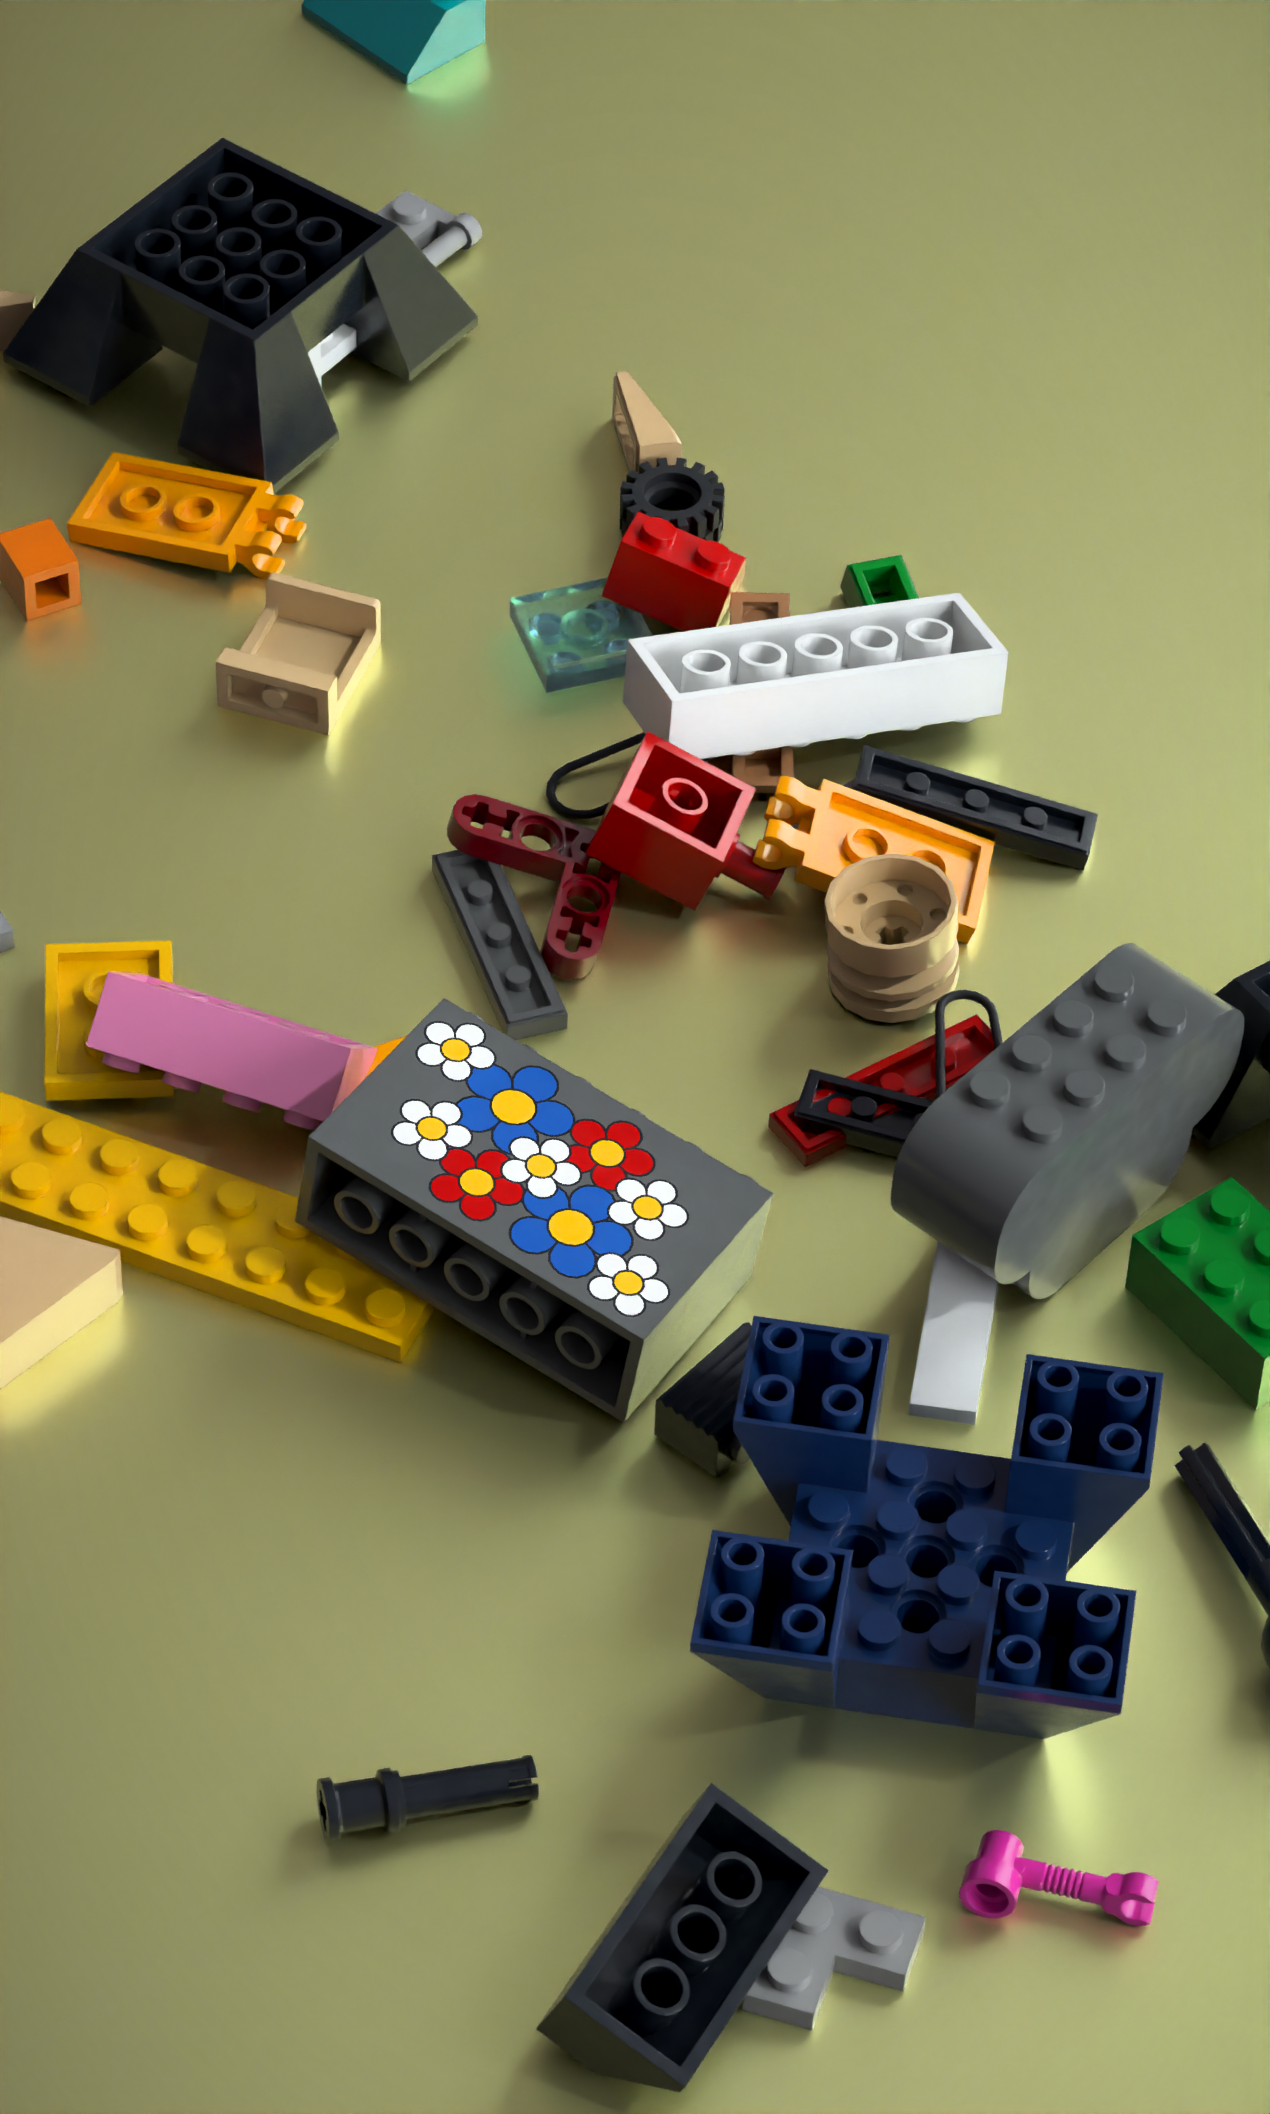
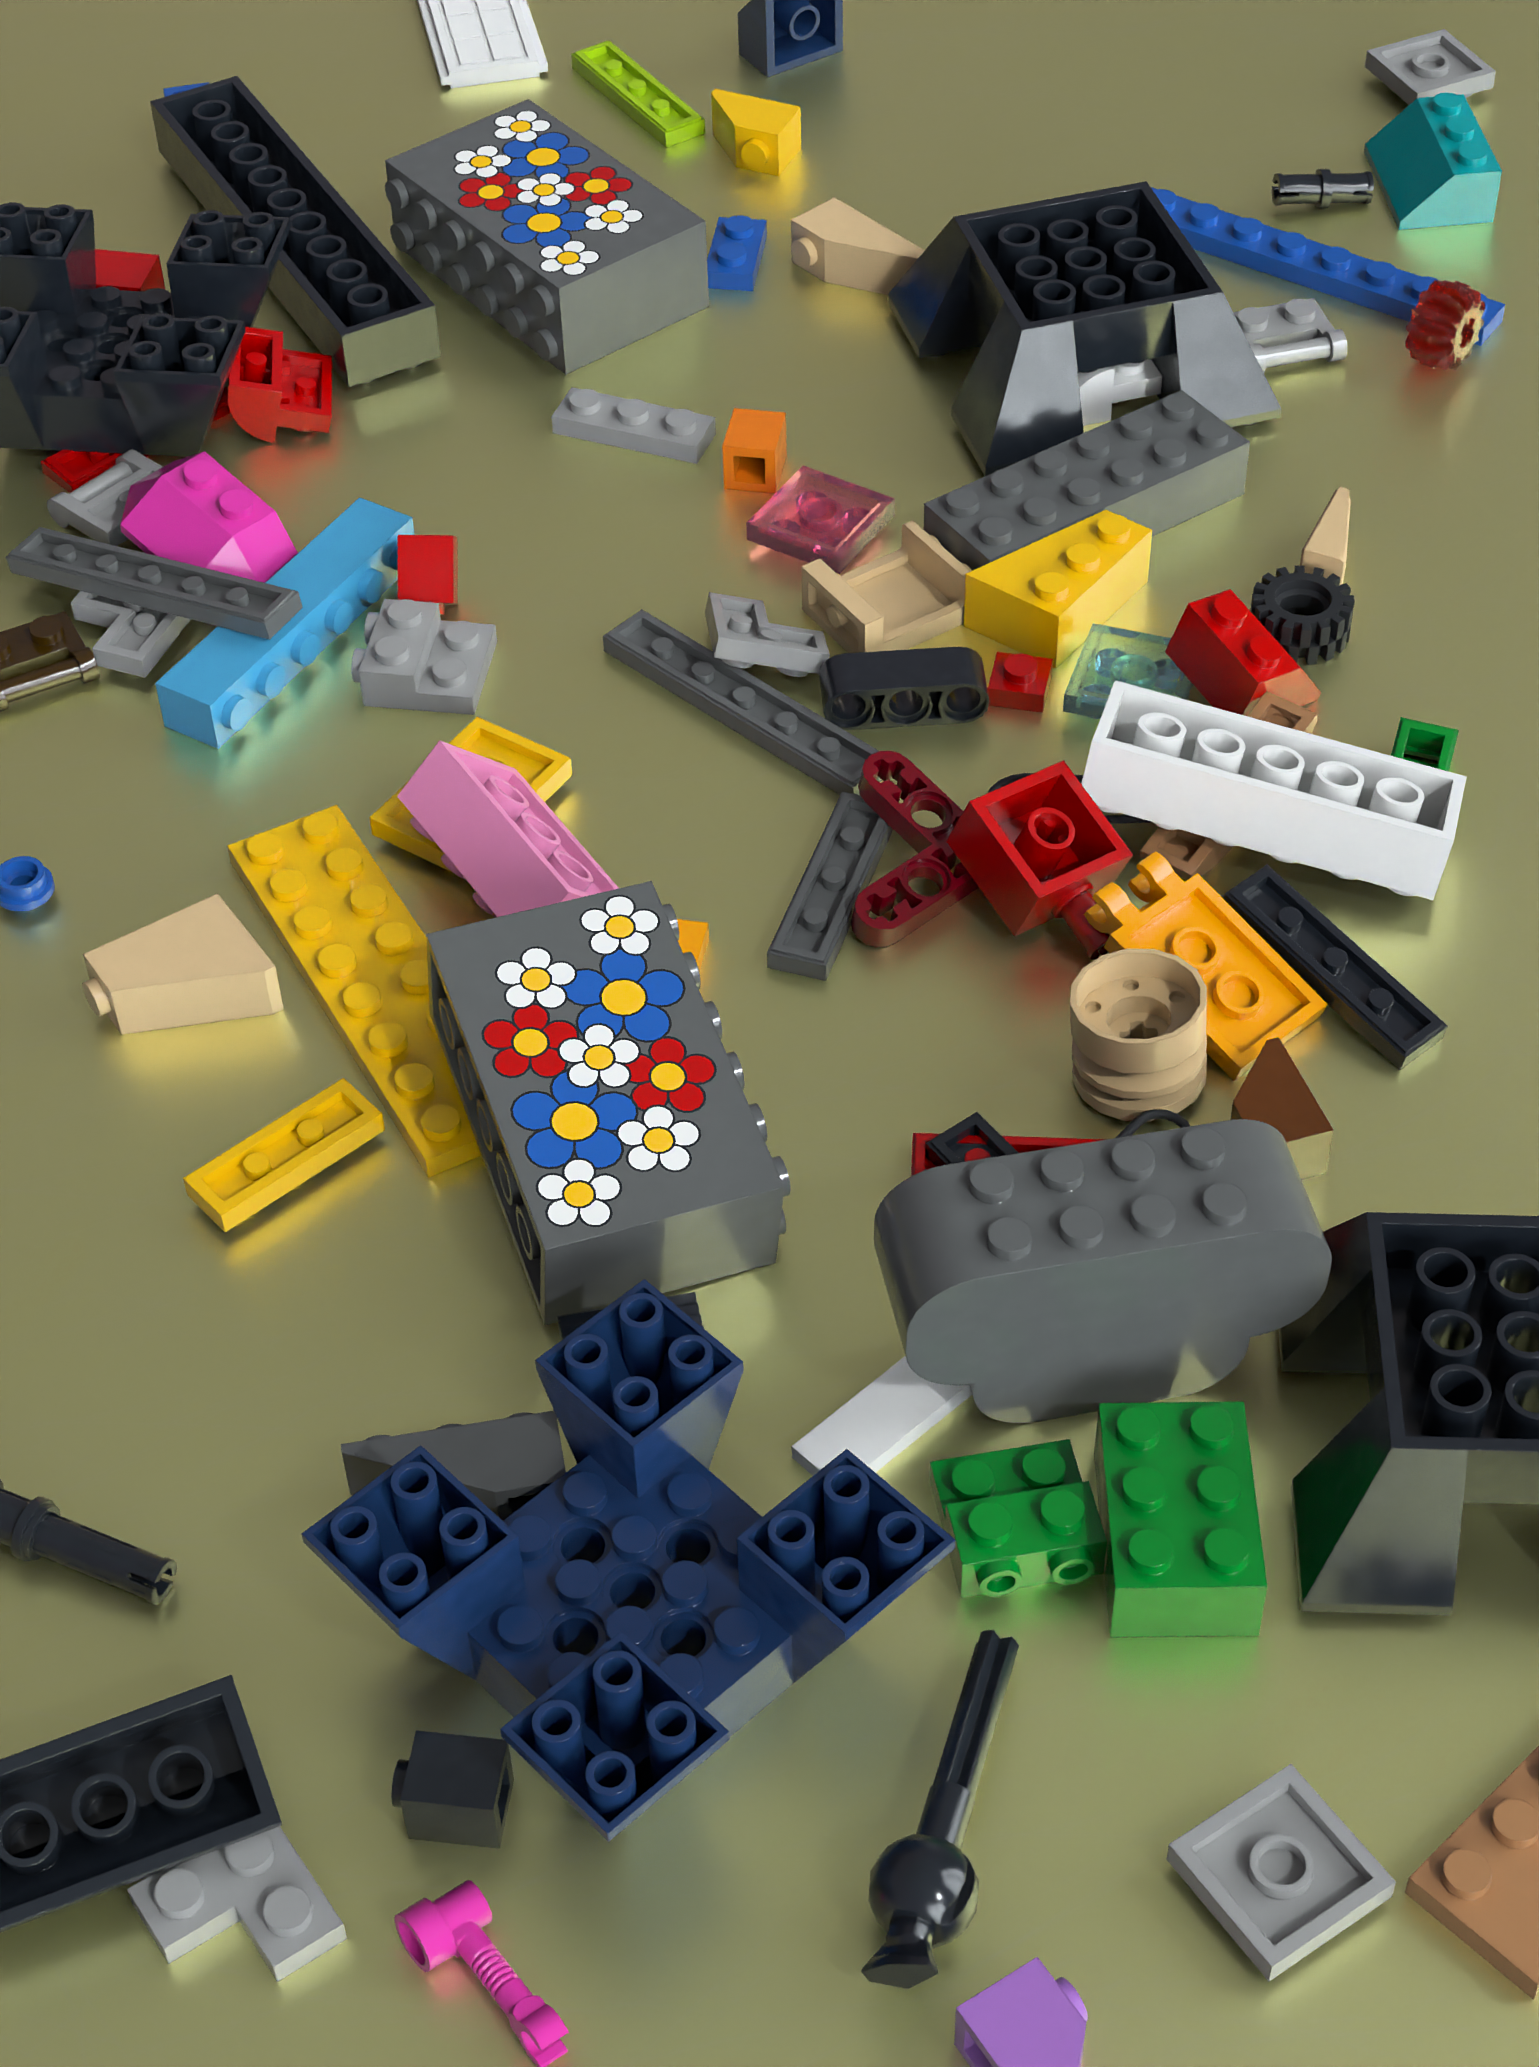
camera: 40 degrees right, 0 degrees up
light orange tile [67,452,306,580] -> none
none -> yellow plate [183,1078,385,1233]
none -> dark grey slope [341,1411,566,1521]
none -> black brick [391,1730,514,1849]
none -> dark grey tile [603,609,882,795]
none -> light grey plate [705,592,830,677]
none -> clear pink plate [746,466,895,574]
none -> black beam [819,647,990,730]
none -> dark grey brick [924,390,1250,571]
none -> green plate [929,1439,1107,1598]
none -> yellow wedge [964,510,1152,669]
none -> red plate [987,652,1053,713]
none -> blue plate [1152,188,1506,346]
none -> reddish brown slope [1230,1037,1334,1180]
none -> black pin [1272,169,1374,208]
none -> clear red gear [1405,280,1485,370]

